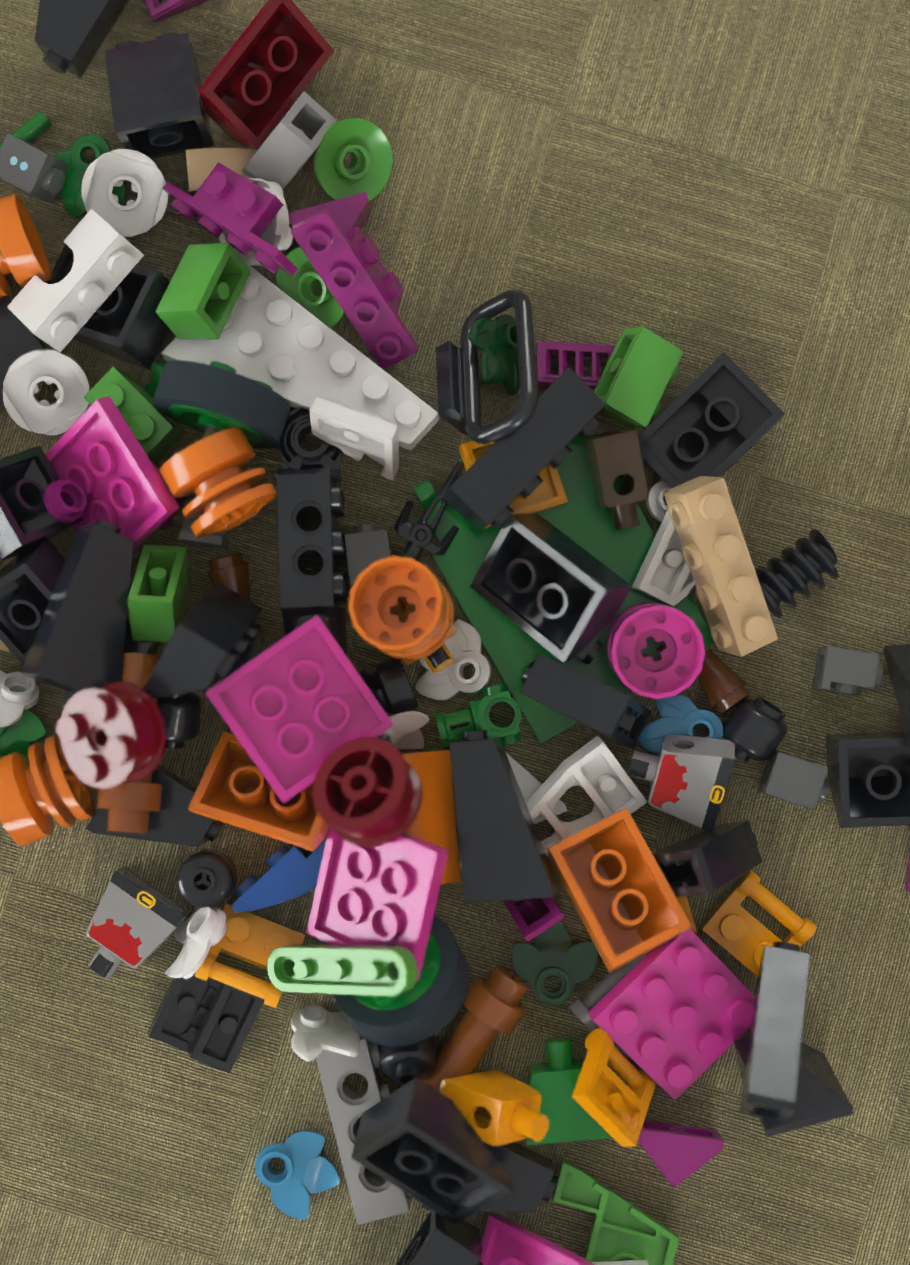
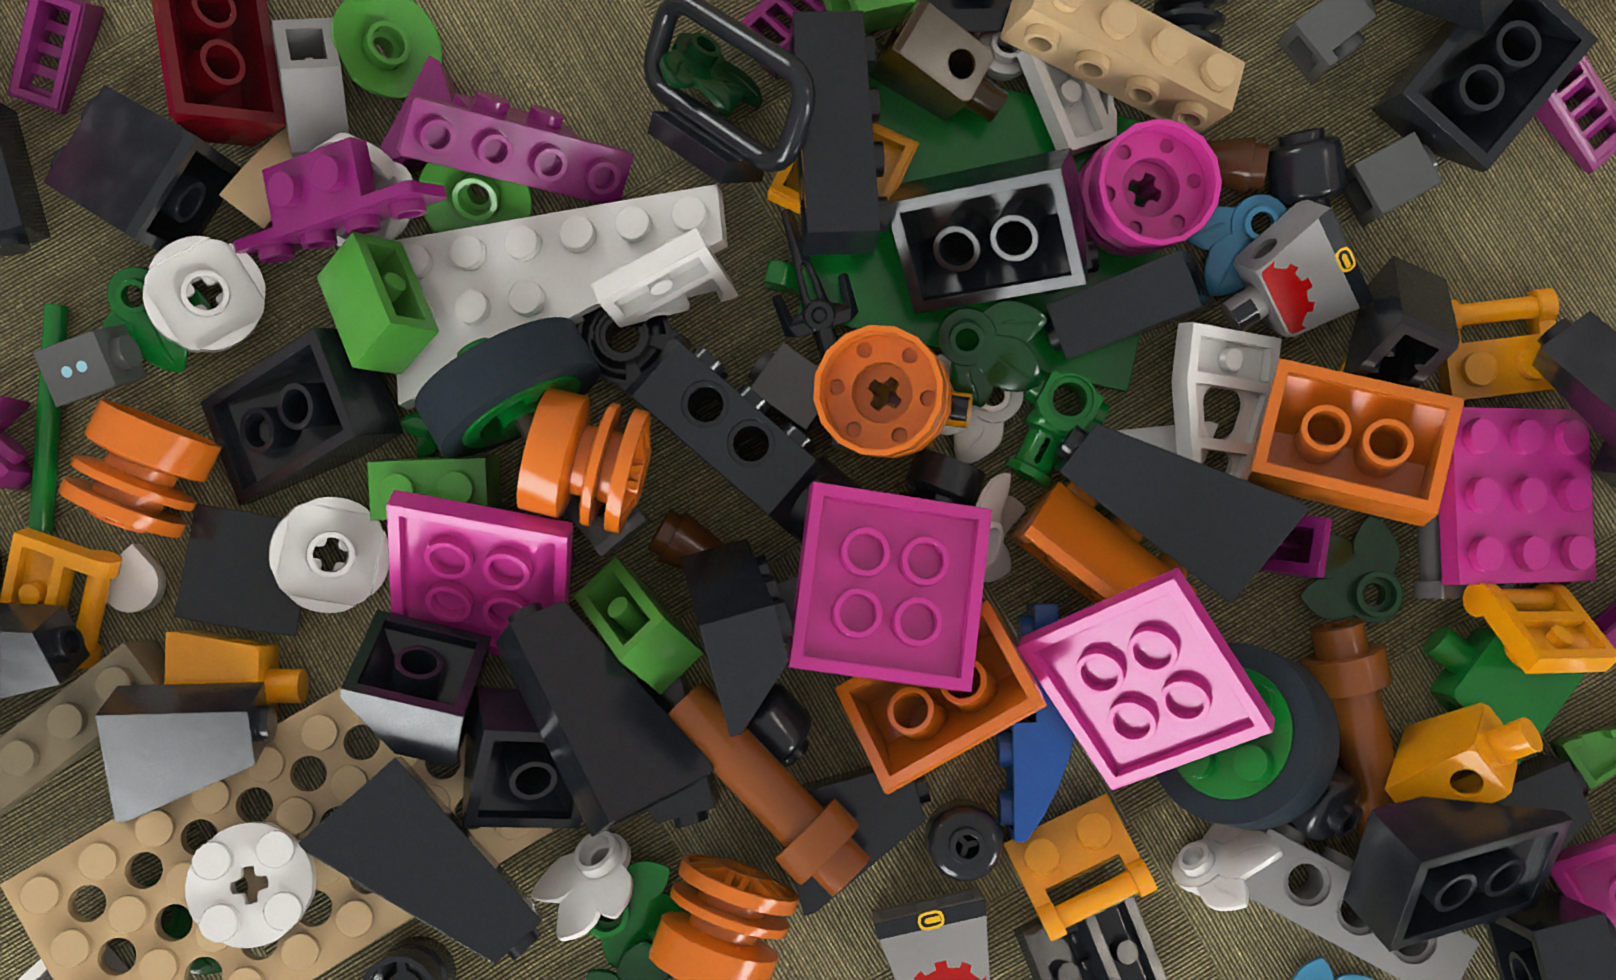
camera: 45 degrees left, 0 degrees up
white arch [7,208,144,352] -> none
magenta plate [43,480,87,523] -> none
wheel [57,682,166,789] -> none
white plate [165,906,227,979] -> none
plate [267,944,418,996] -> none
dark red wheel [313,737,422,847] -> none
none -> dark green plate [938,299,1047,408]

